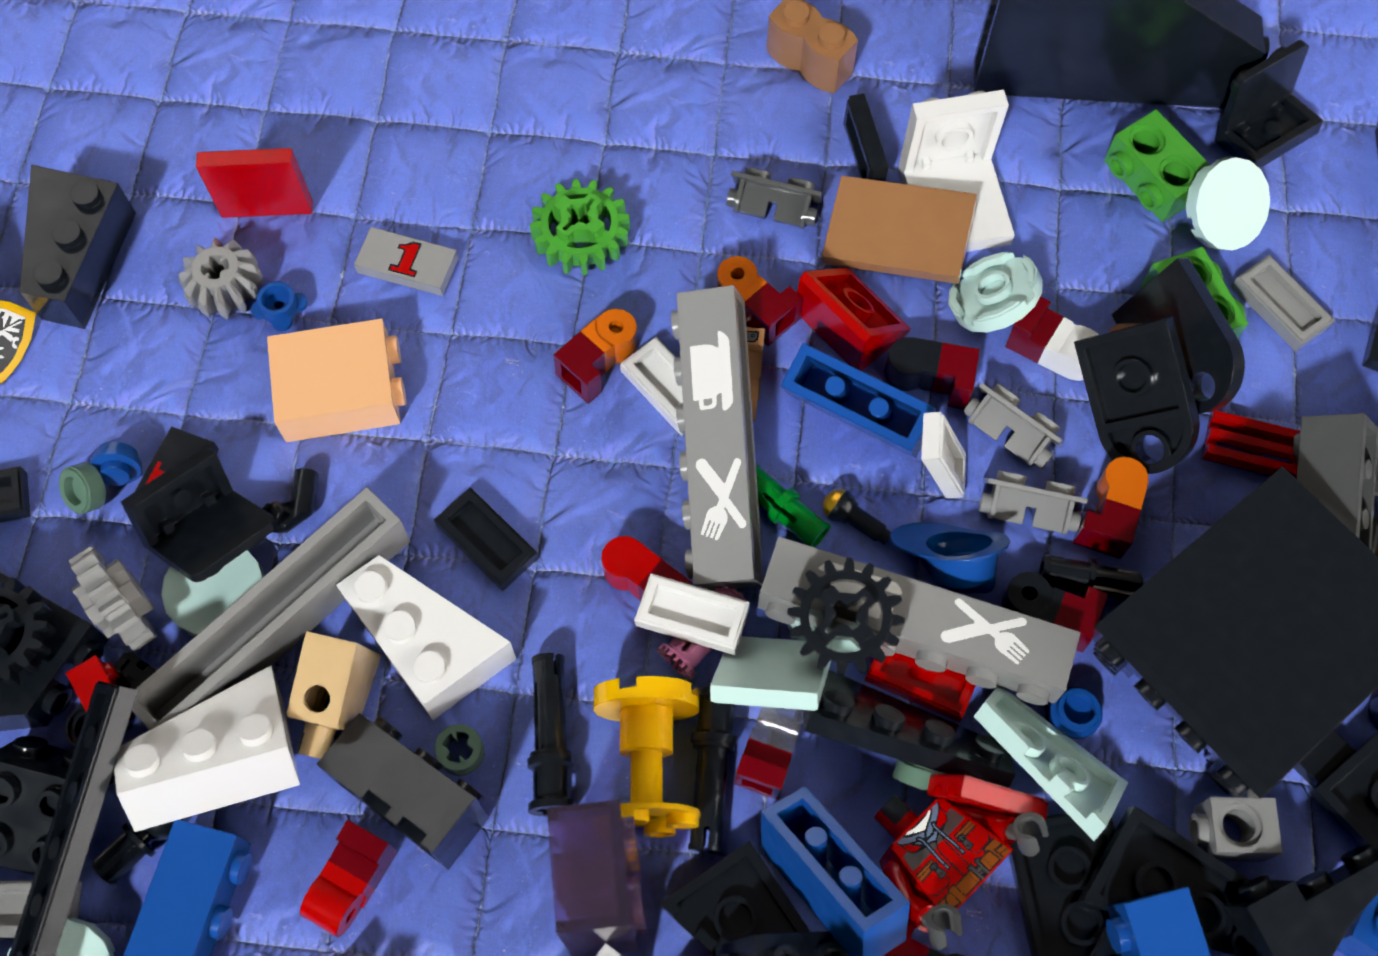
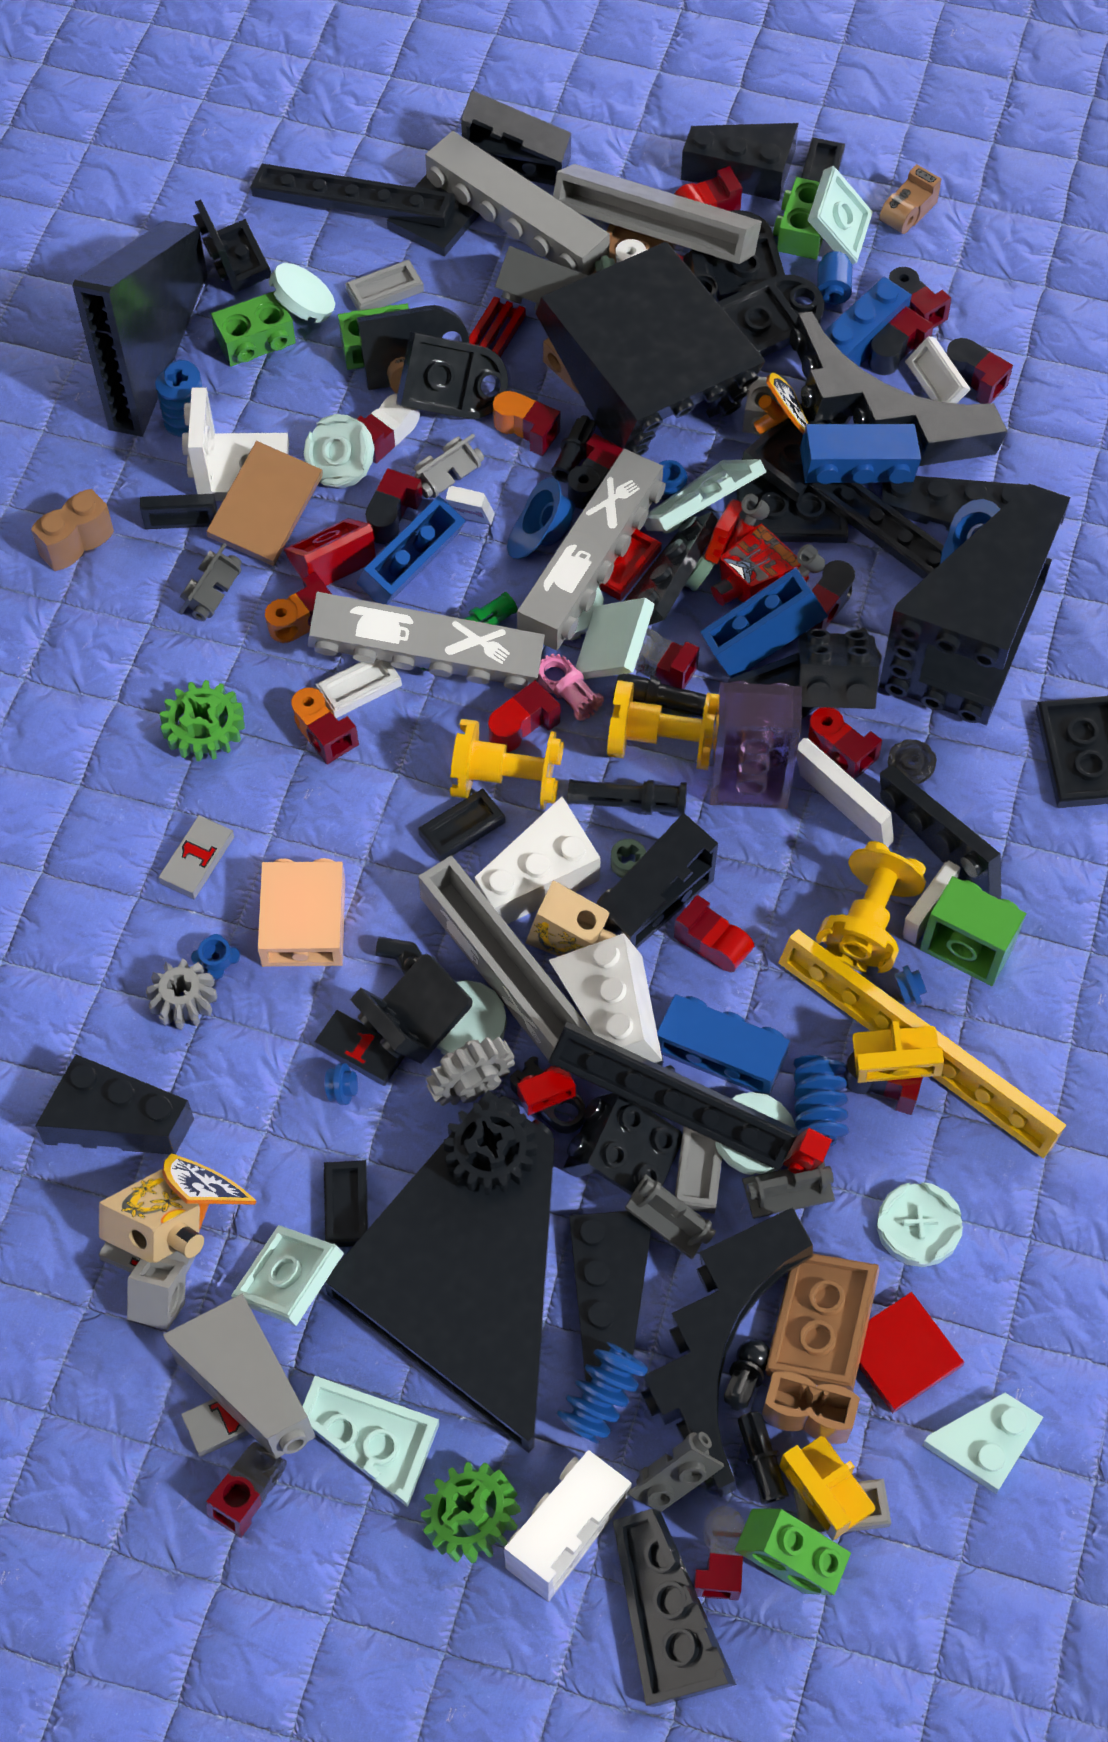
camera: 80 degrees left, 5 degrees down
sand green tile [59,462,106,514] -> none
red tile [196,148,313,218] -> none
white tile [634,573,750,655] -> none
black gear [787,558,905,676] -> none
black piece [823,488,892,545] -> none
light grey hinge [978,470,1088,535] -> none
none -> blue piece [155,359,202,437]
none -> yellow piece [450,719,564,810]
none -> shield [754,373,808,435]

